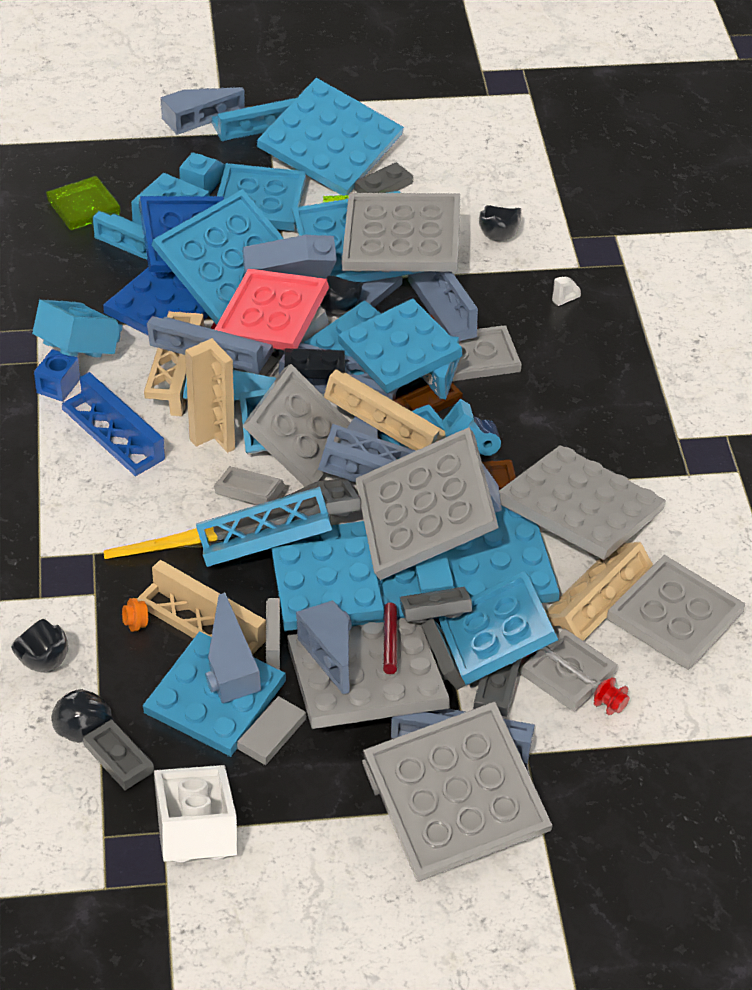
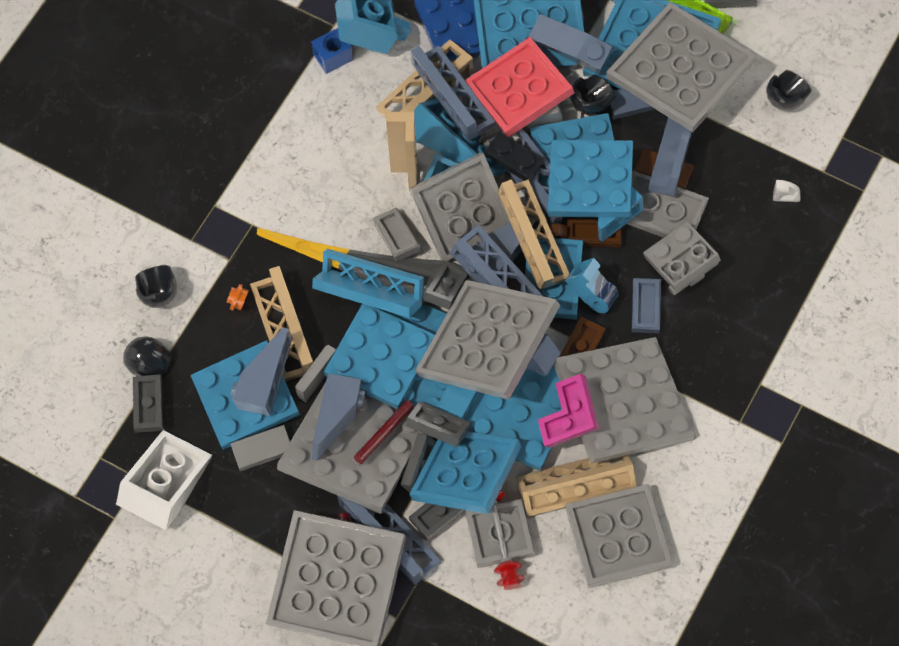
camera: 40 degrees right, 20 degrees up
blue fence [61,372,165,477] -> none
none -> dark pink plate [538,374,599,448]
none -> sand blue tile [632,278,661,333]
none -> light grey plate [643,222,720,295]

